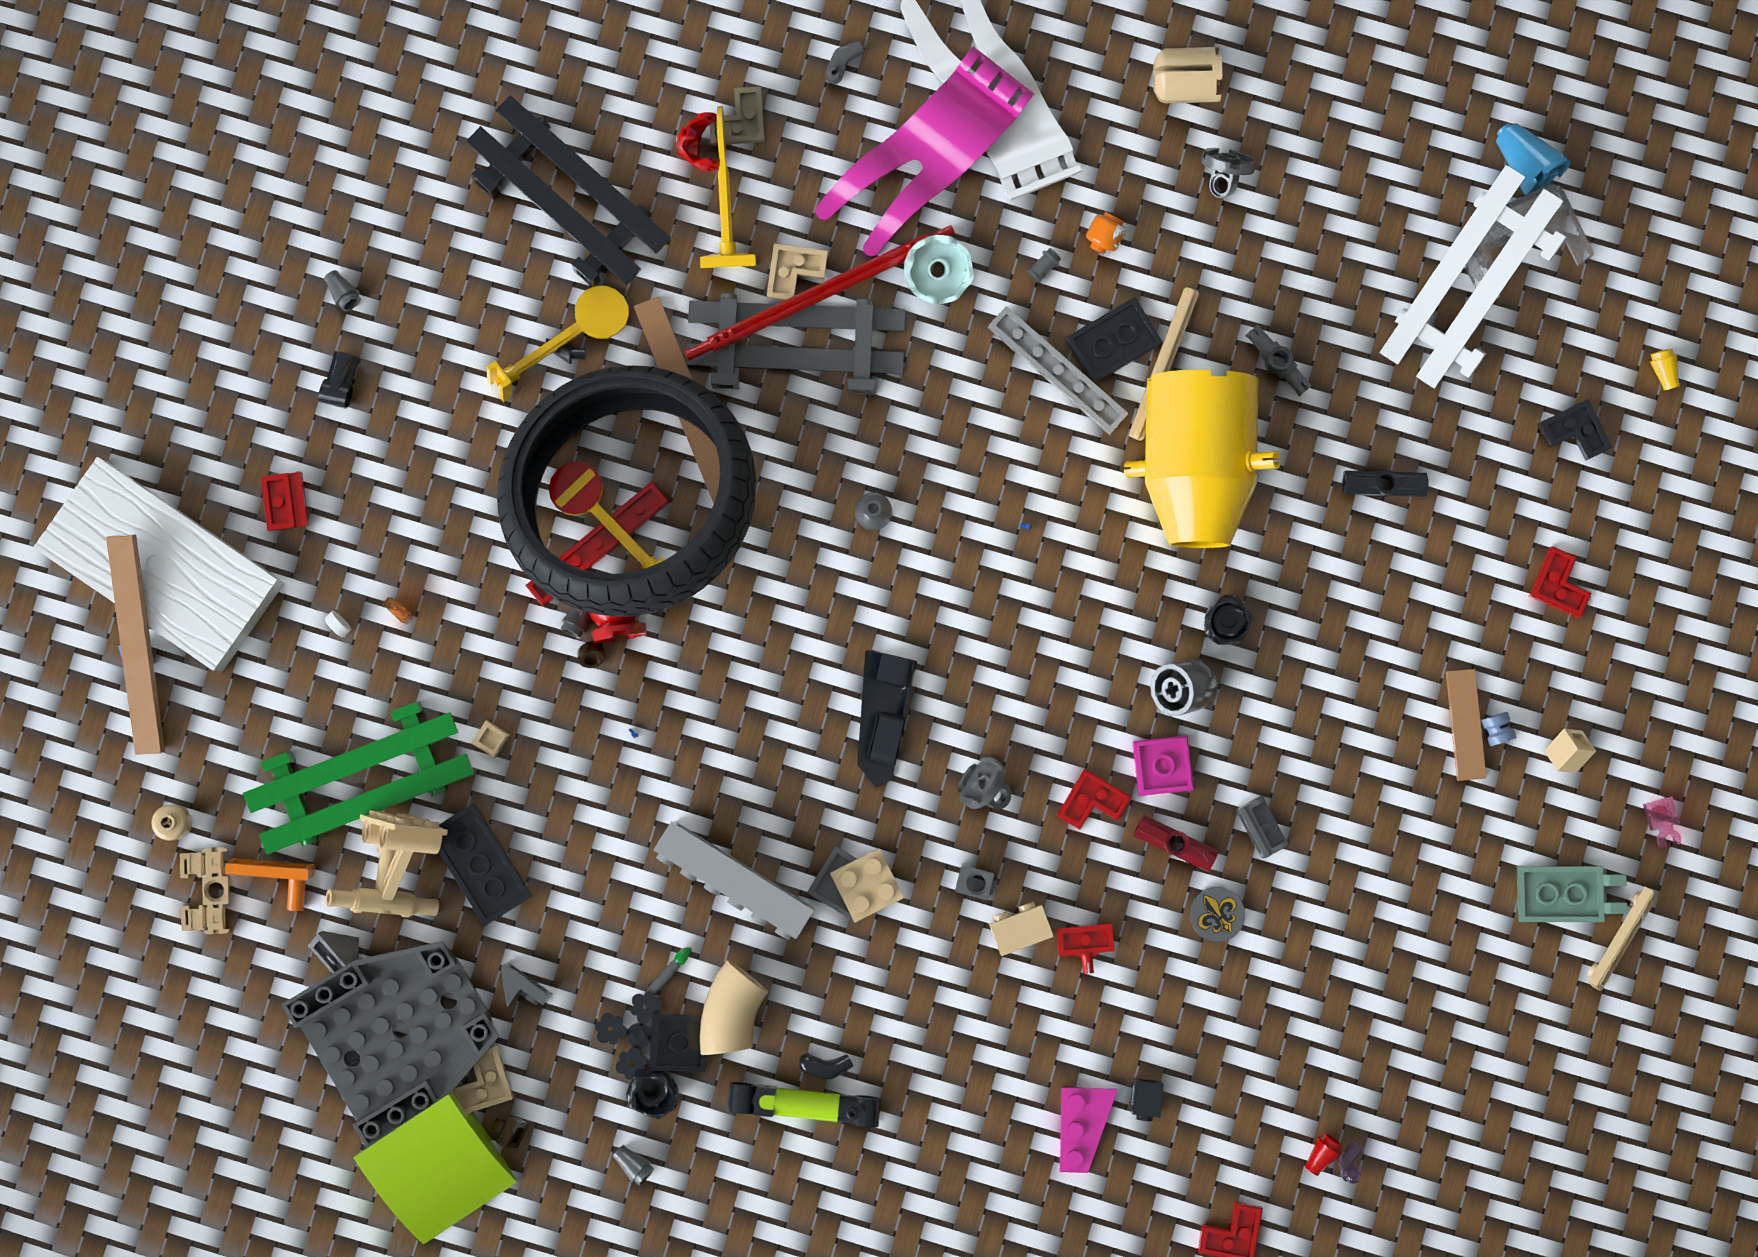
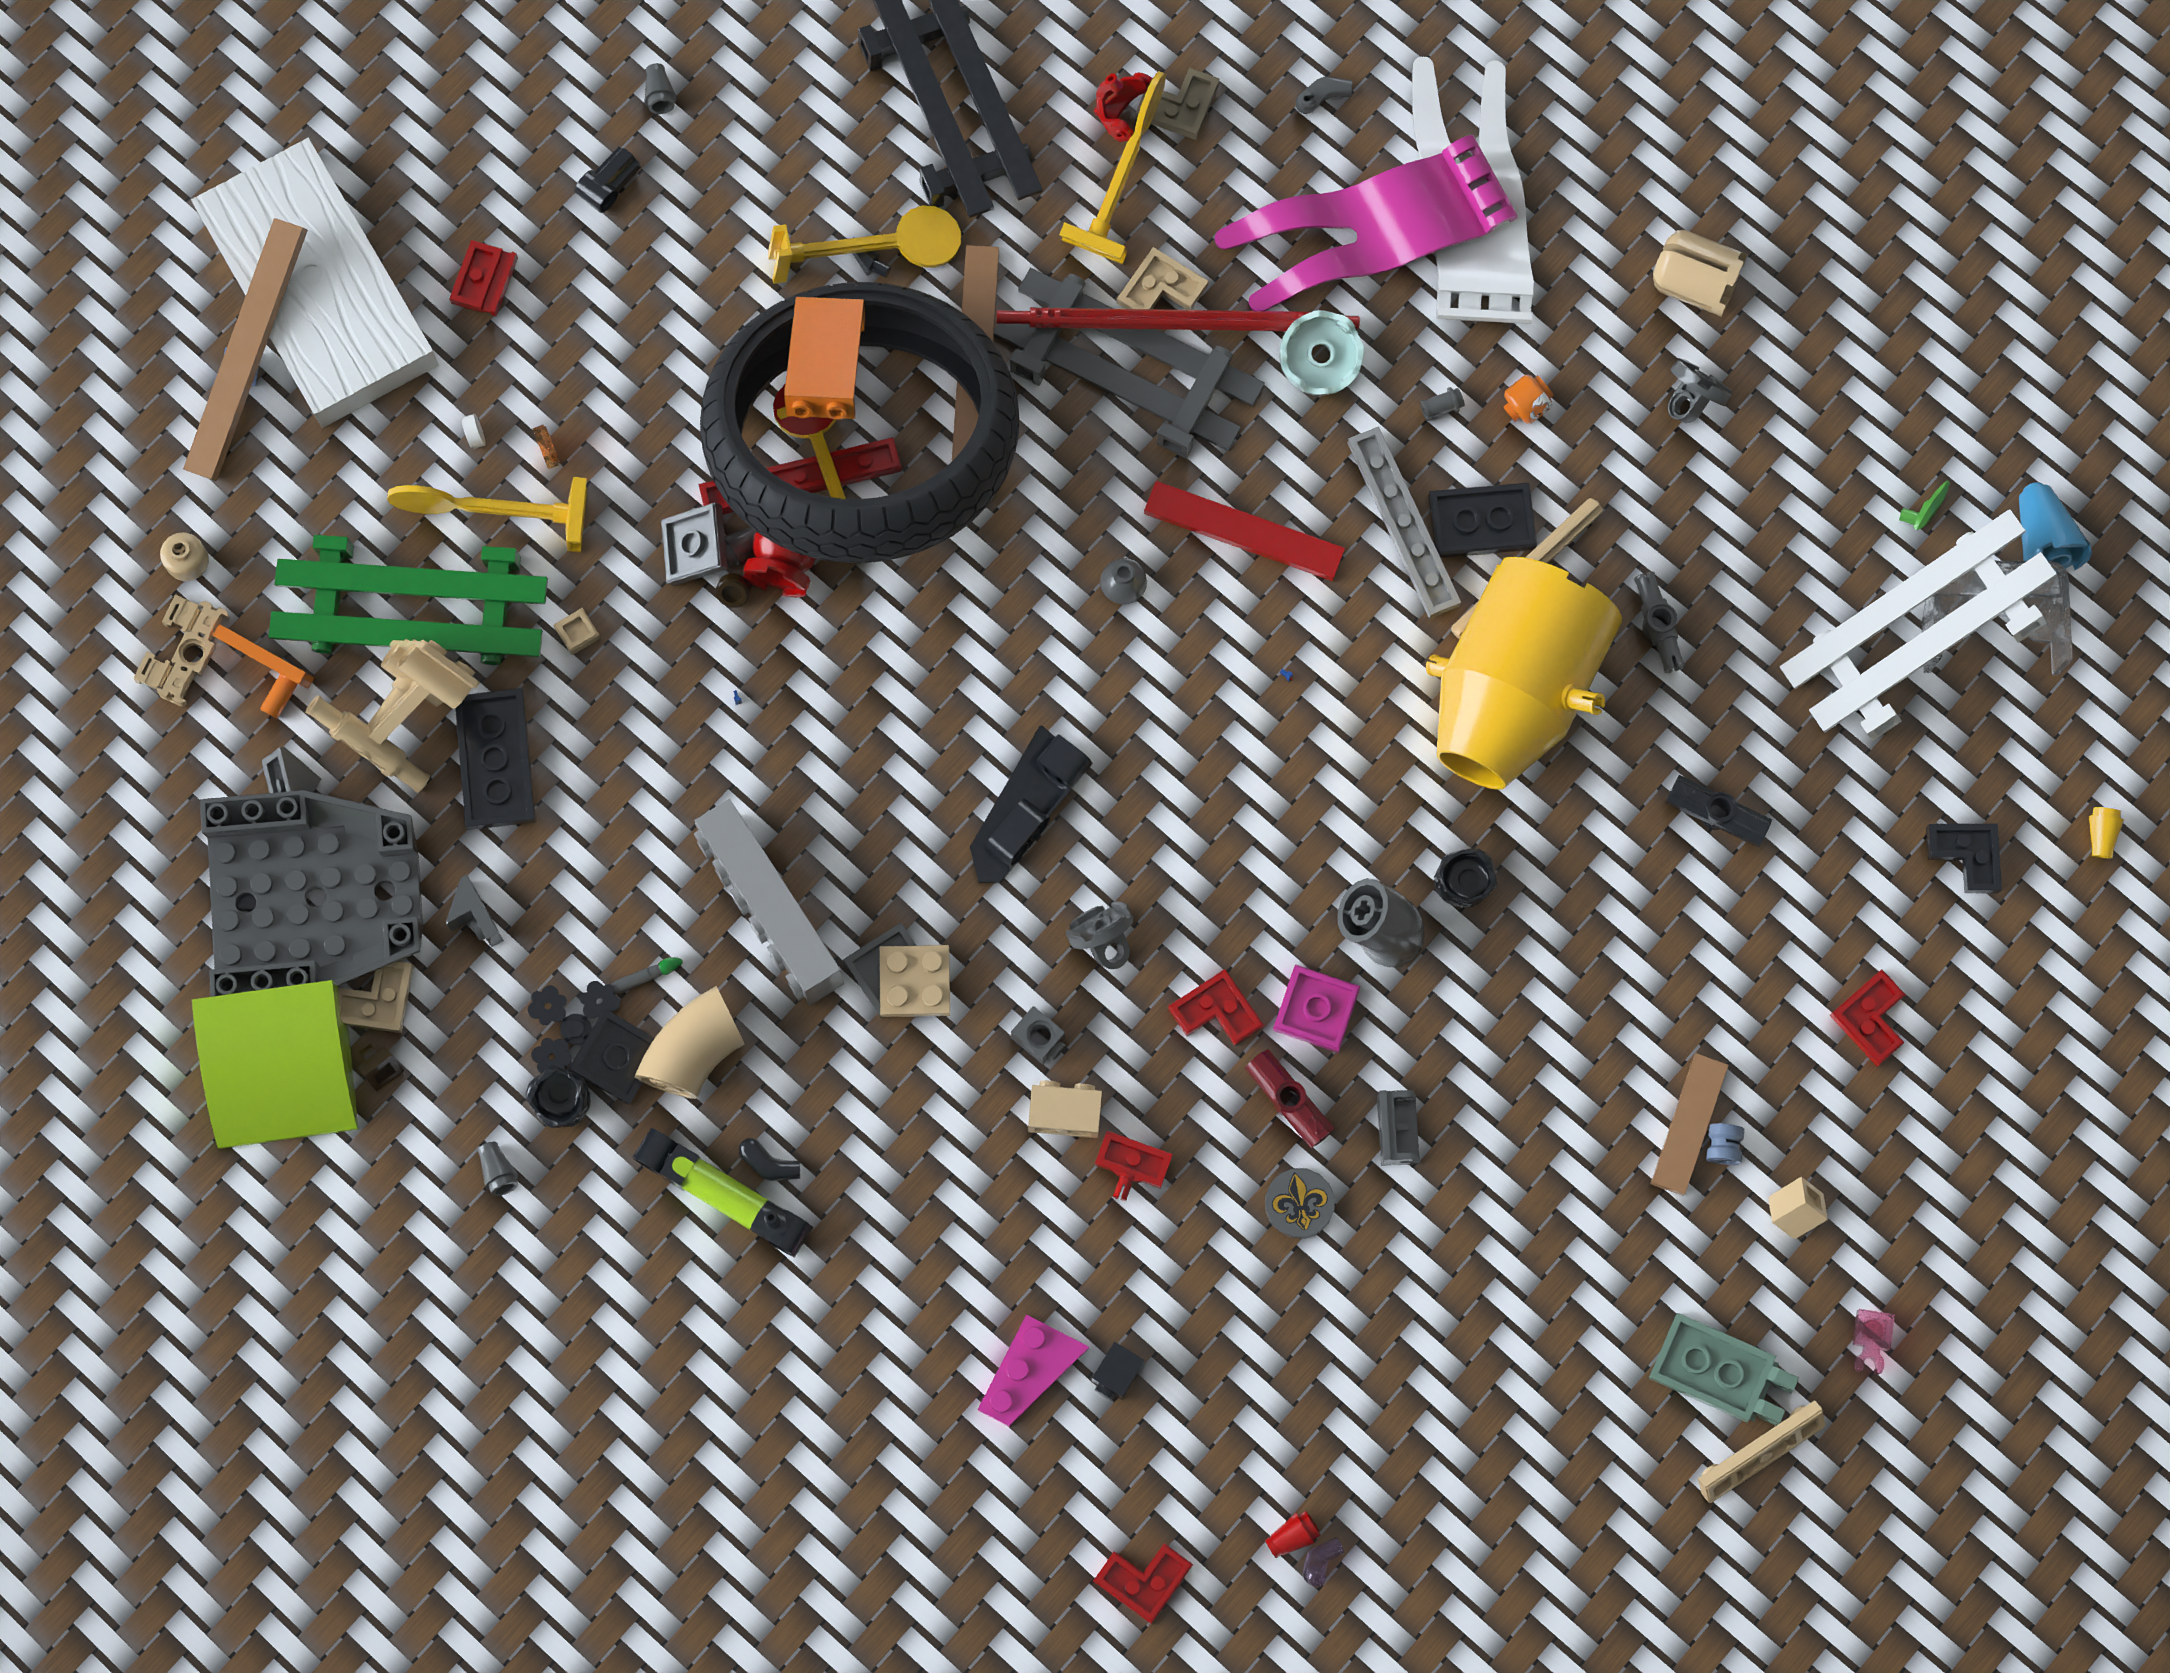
camera: 25 degrees right, 10 degrees down
none -> yellow piece [387,477,587,552]
none -> plate [661,503,728,586]
none -> orange panel [784,297,866,420]
none -> red tile [1144,481,1345,581]
none -> bright green bar [1899,480,1950,530]

